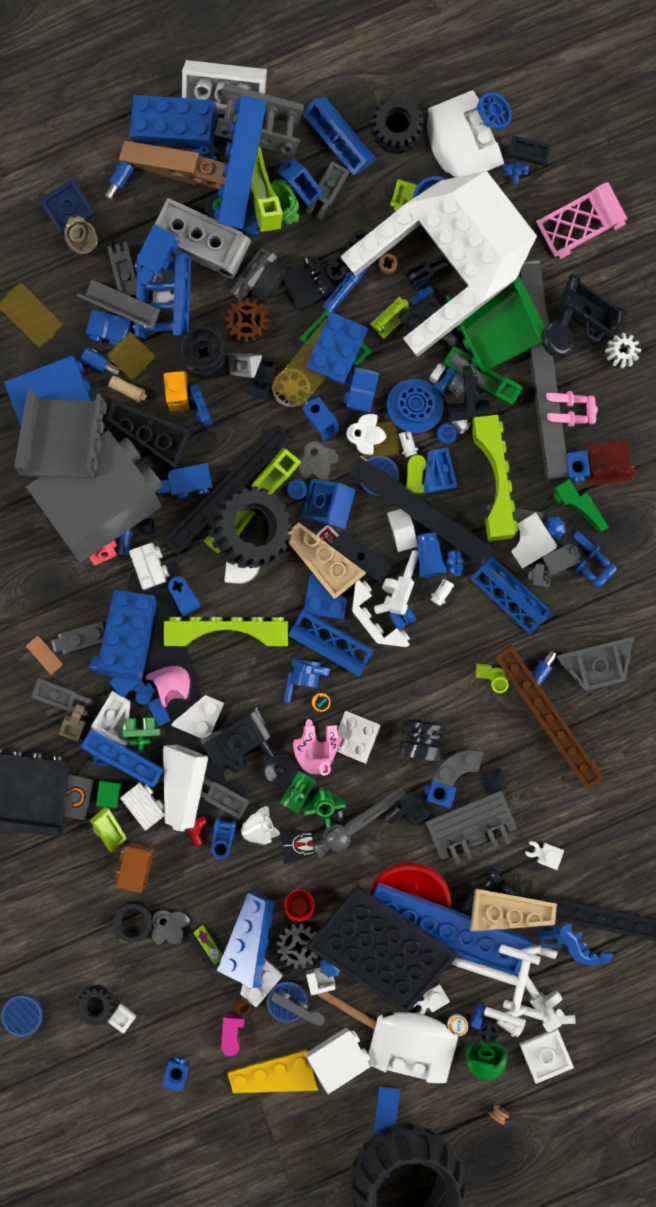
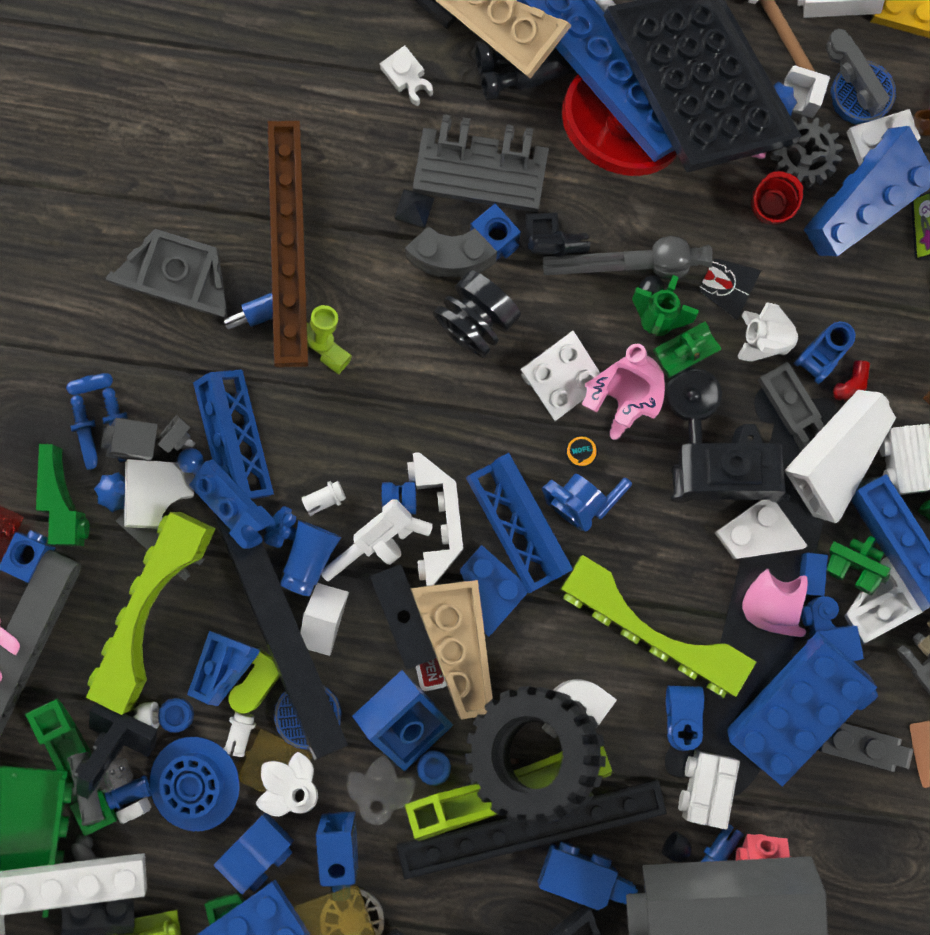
camera: 145 degrees left, 5 degrees down
none -> blue plate [177,448,275,549]

